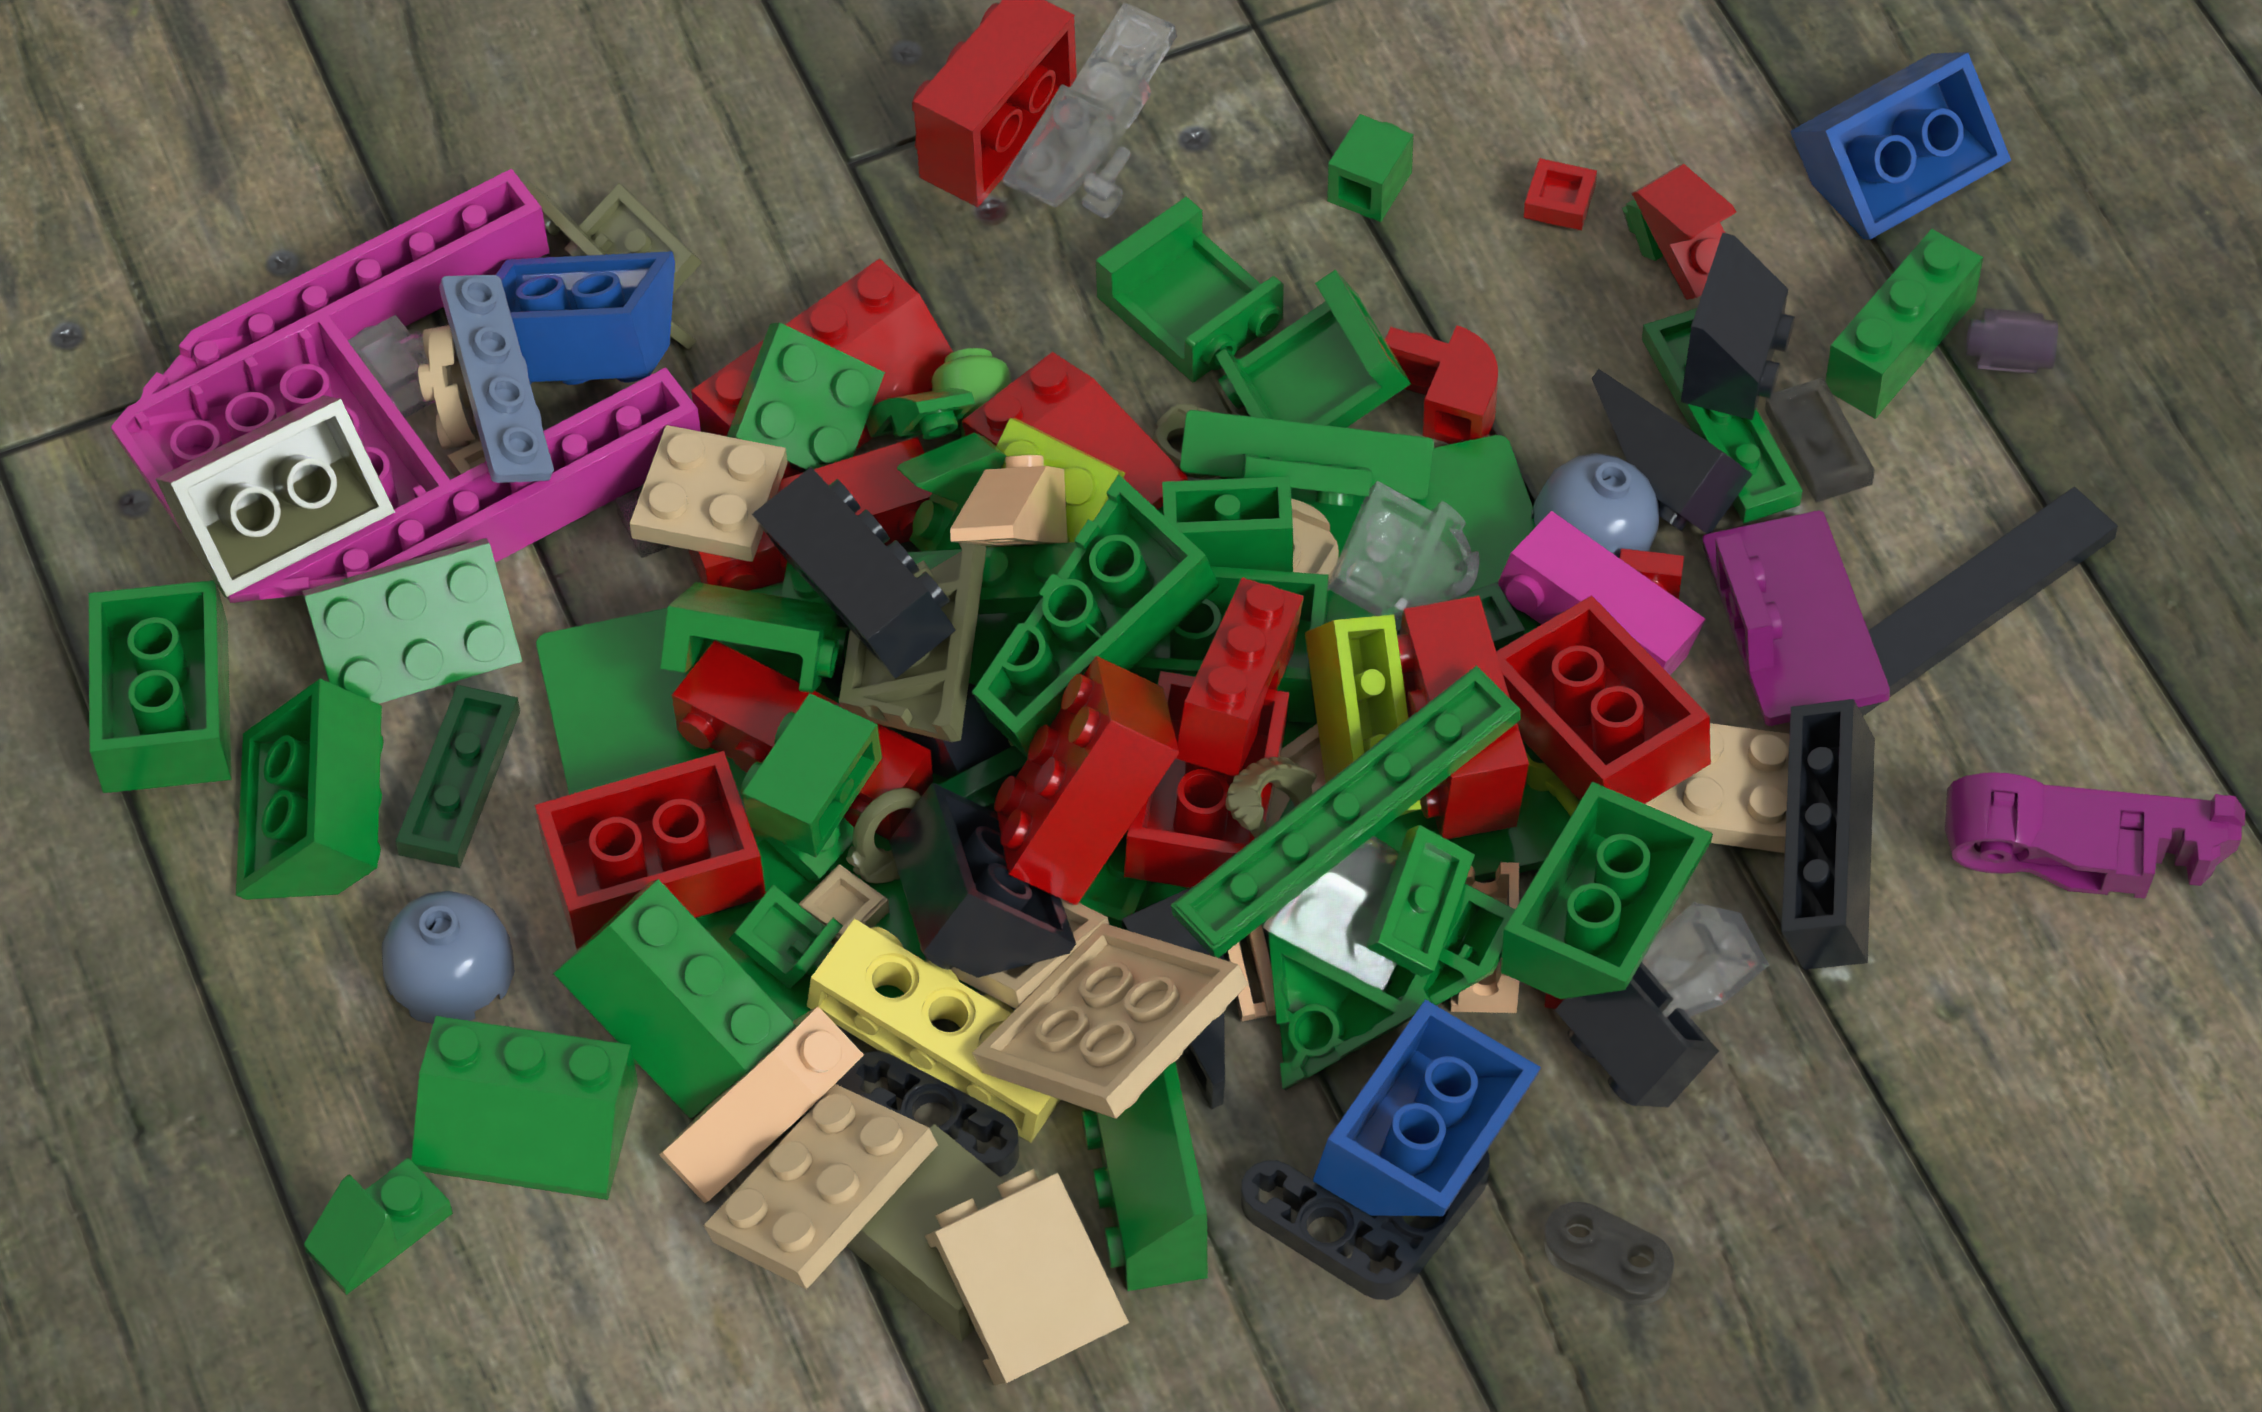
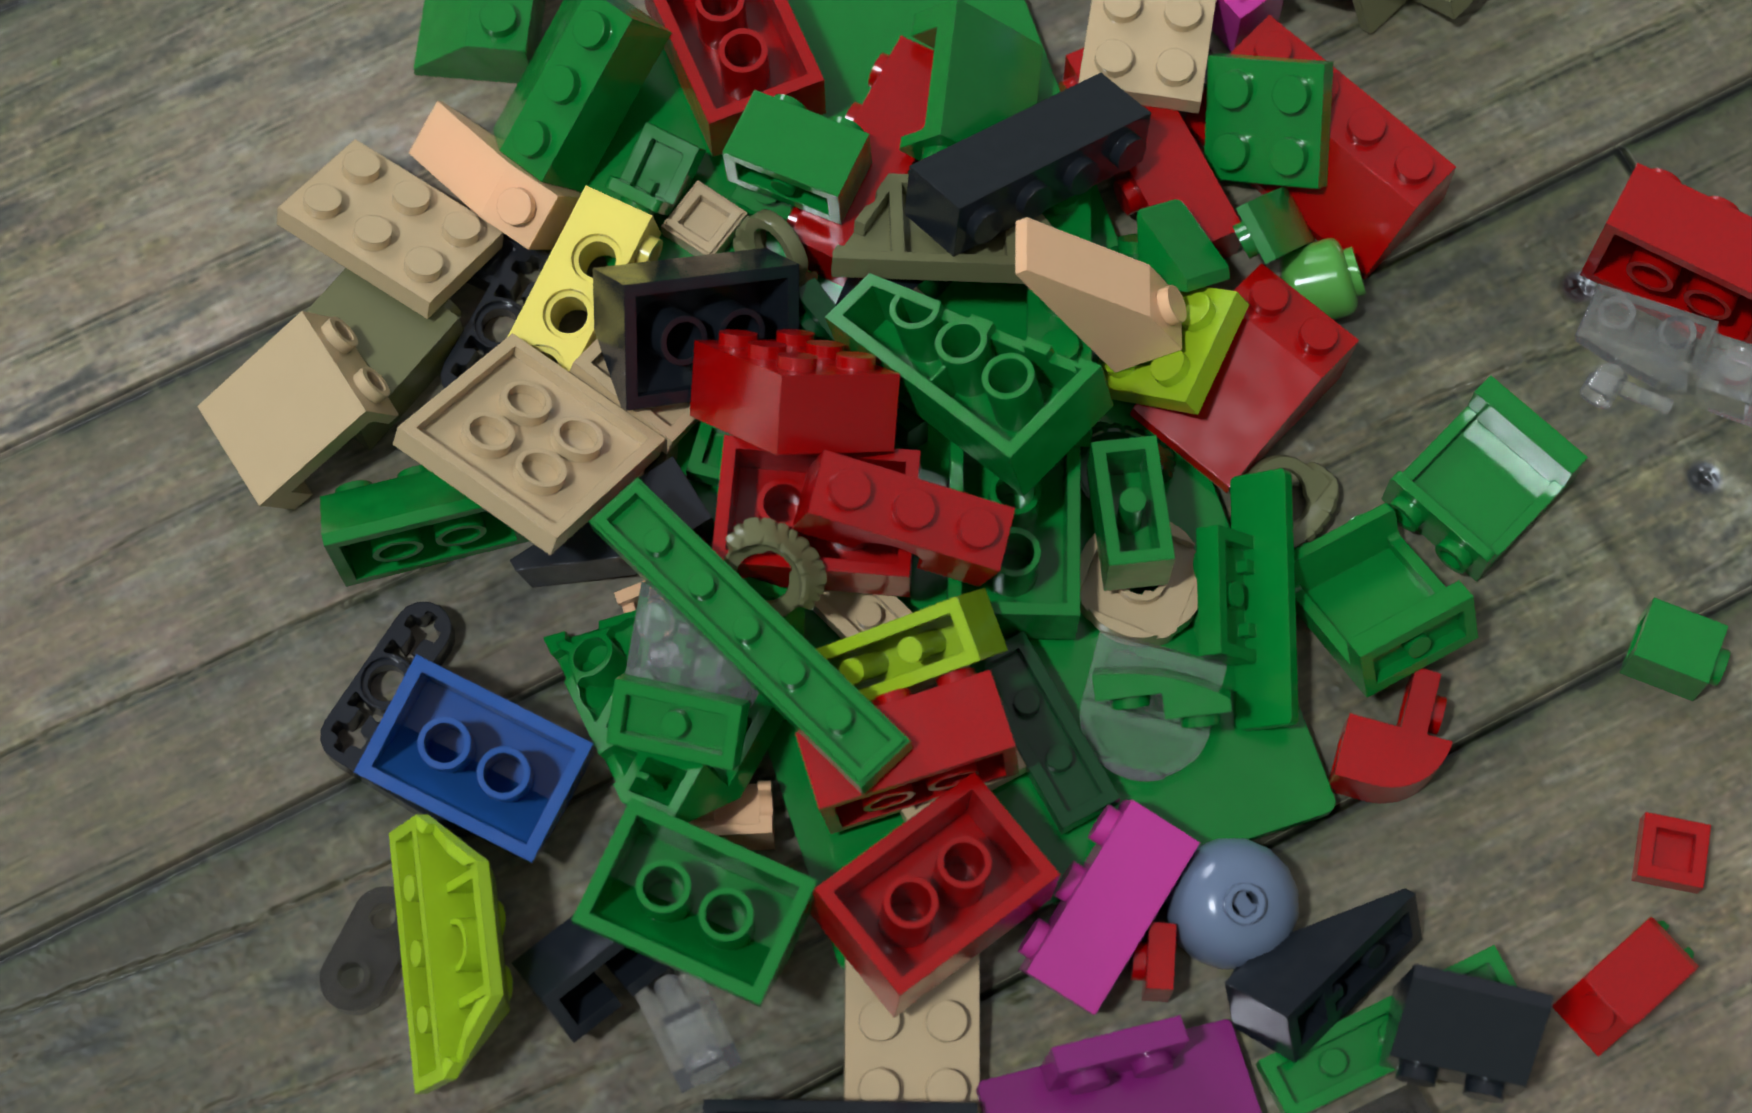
camera: 85 degrees right, 15 degrees up
none -> lime wedge [389,814,513,1094]
none -> green slope [1092,666,1232,728]

